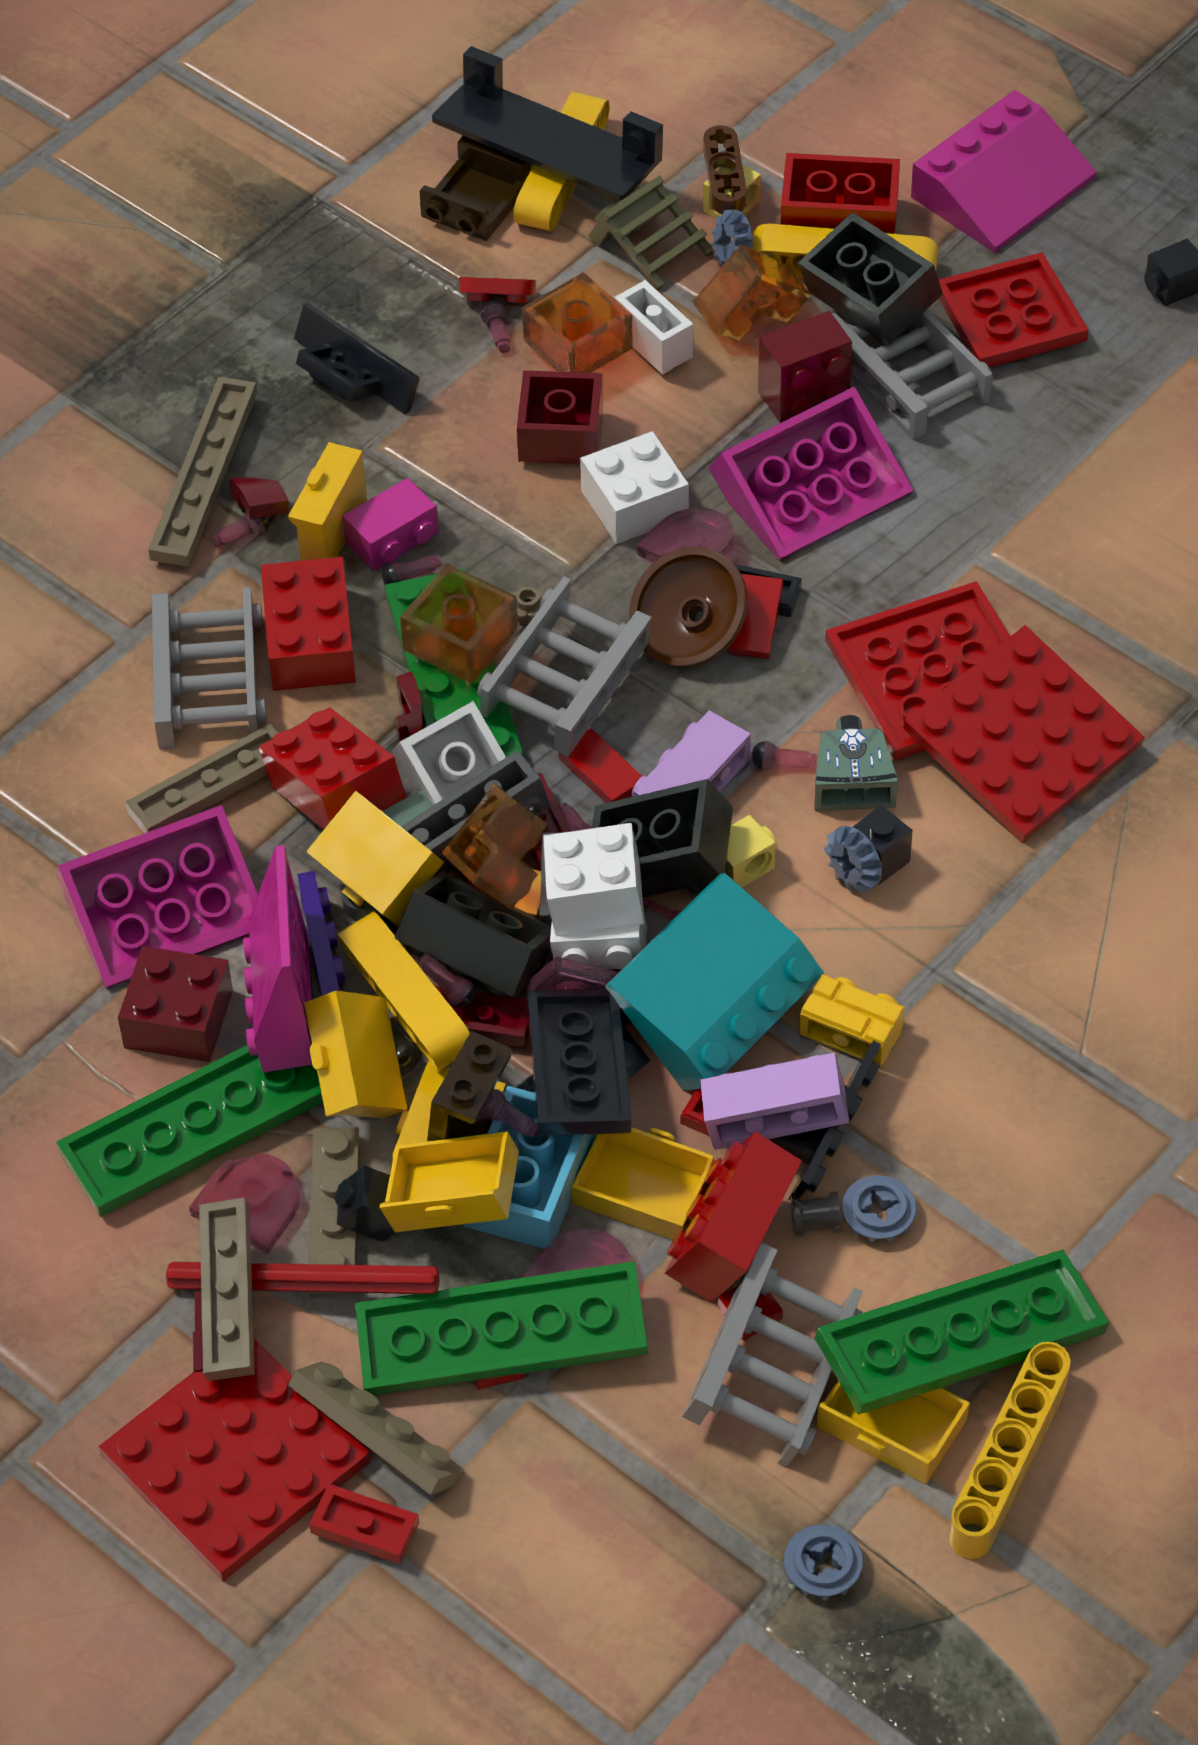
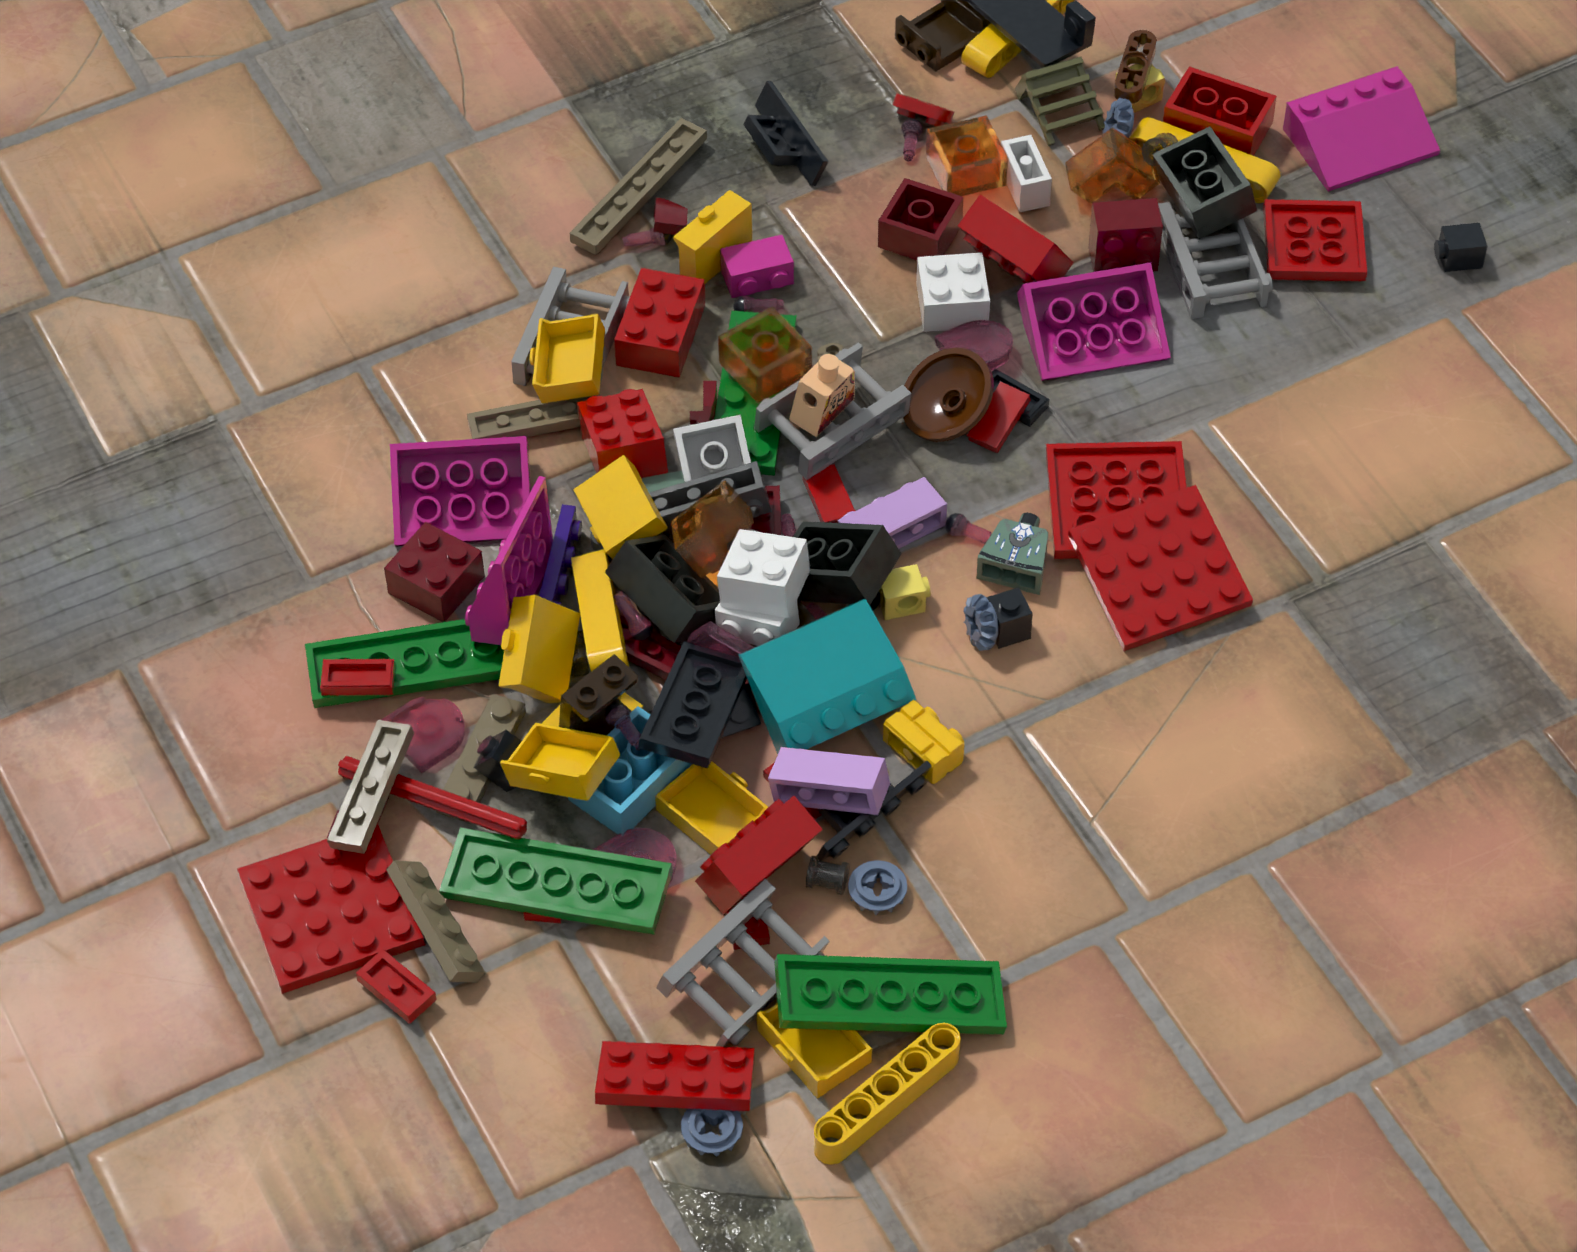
camera: 20 degrees right, 0 degrees up
none -> red tile [320,659,395,696]
none -> yellow container [529,314,605,404]
none -> red plate [595,1041,755,1111]
none -> light nougat torso [789,354,855,437]
none -> red brick [958,194,1074,284]
none -> clear smoke bush [1142,133,1178,167]

